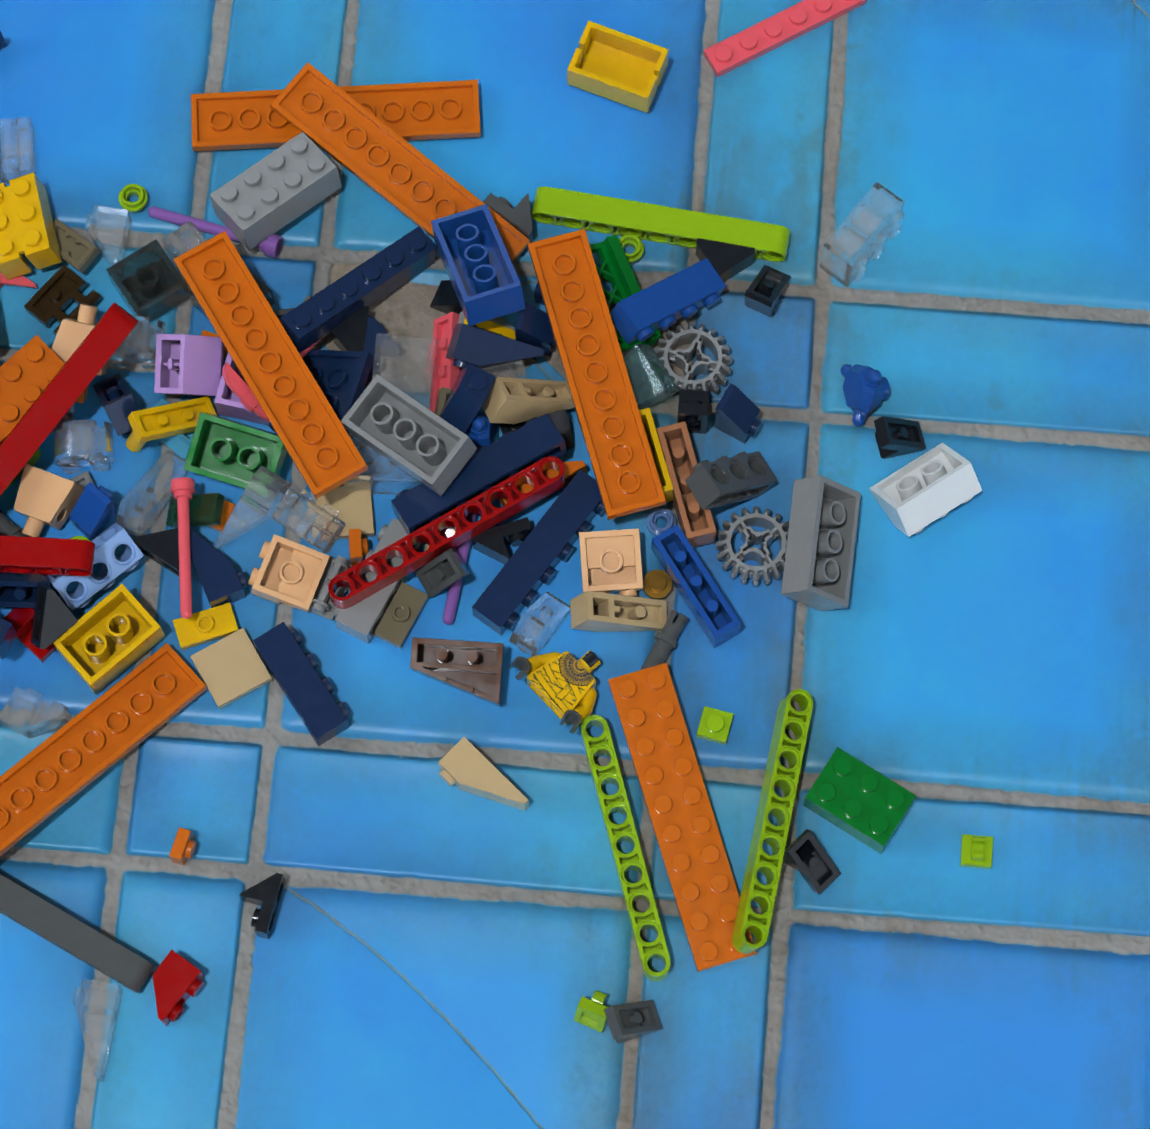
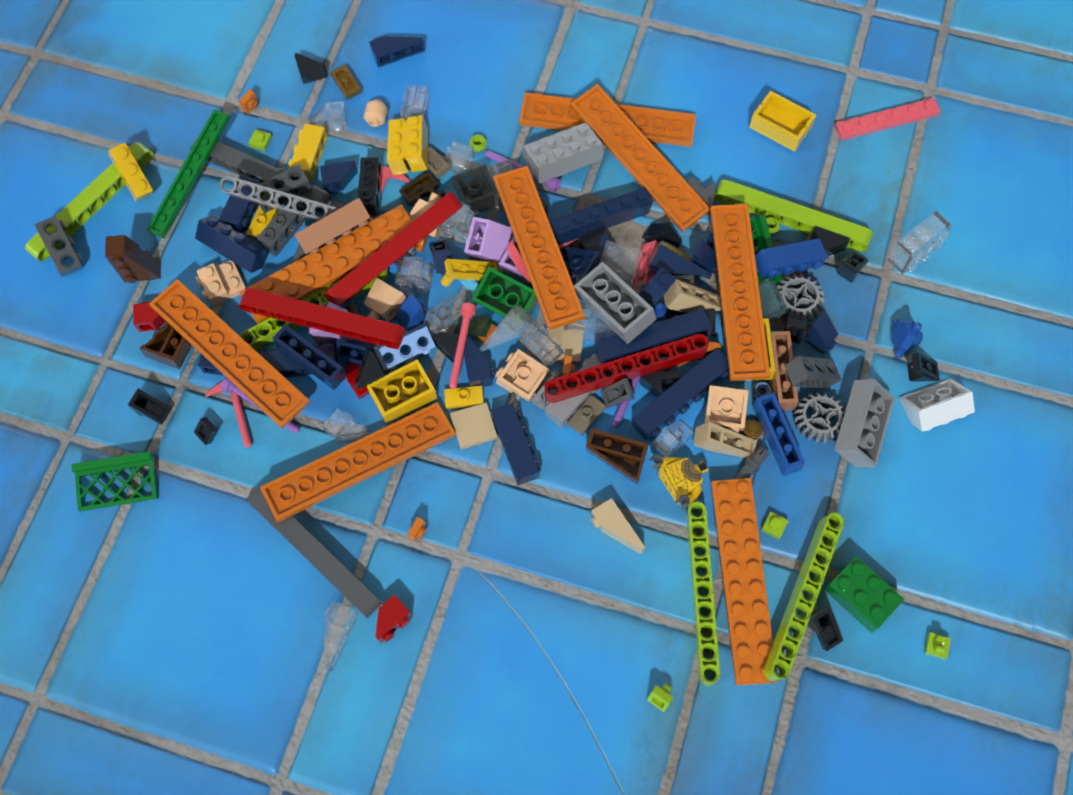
camera: 15 degrees right, 5 degrees down
black slope [239,873,285,939] -> none
blue brick [431,204,526,326] -> none
dark grey slope [604,1000,663,1043] -> none

